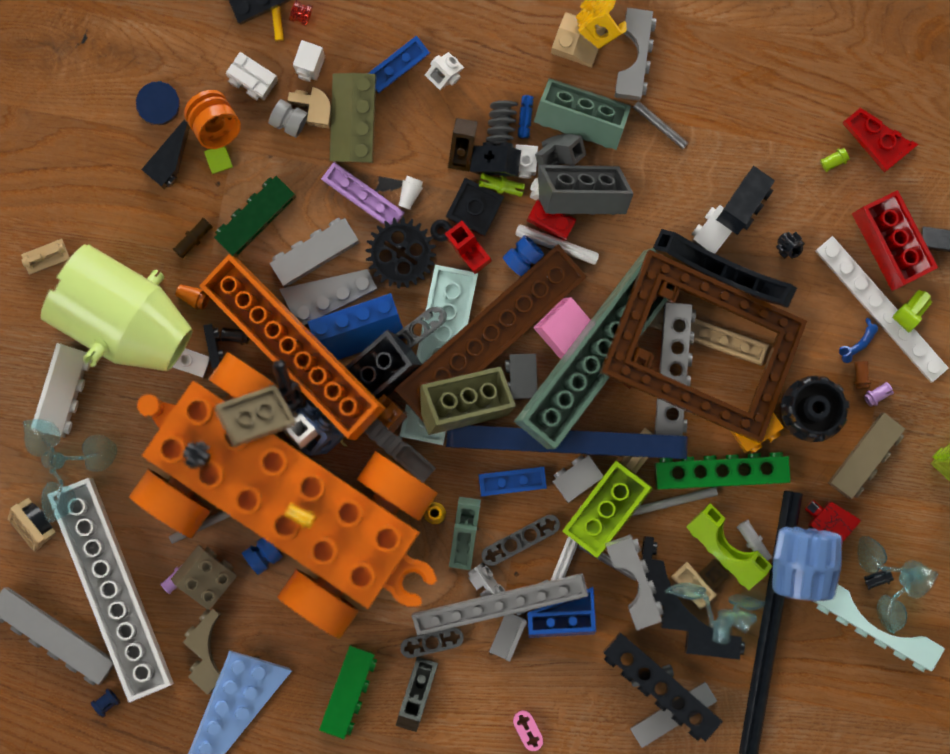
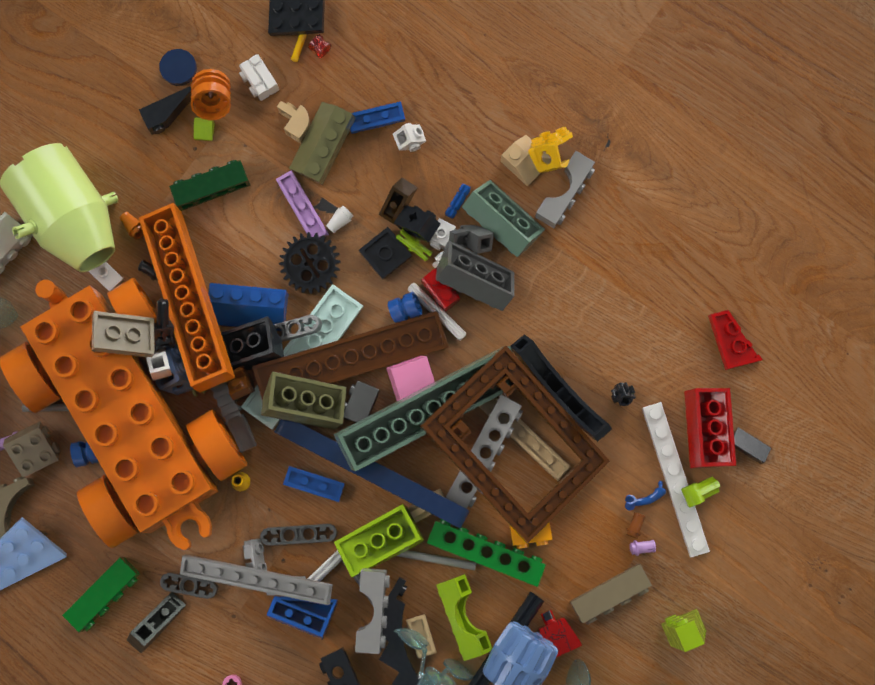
camera: 25 degrees right, 5 degrees down
tan hinge [21,239,70,275] -> none
dark brown pin [173,218,213,259] -> none
black gear [183,441,211,469] -> none
black plate [203,323,224,370] -> none
light grey wheel [268,99,308,138] -> none
light grey brick [270,218,360,288] -> none
light grey wing [279,269,378,326] -> none
yellow pin [284,503,316,528] -> none
white brick [293,40,325,82] -> none
black plate [430,220,452,242] -> none
red brick [445,221,492,274] -> none
sand green slope [449,496,481,570] -> none
dark grey piece [486,100,518,146] -> none
light grey panel [489,614,527,662] -> none
light grey brick [552,455,604,503] -> none
flat silver bar [633,101,688,149] -> none
white brick [691,205,732,254] -> none
dark brown plate [698,559,730,590] -> none
black brick [716,166,775,235] -> none
light grey pin [737,519,772,561] -> none
black wheel [780,376,850,442] -> none
lime pin [820,148,850,172] -> none

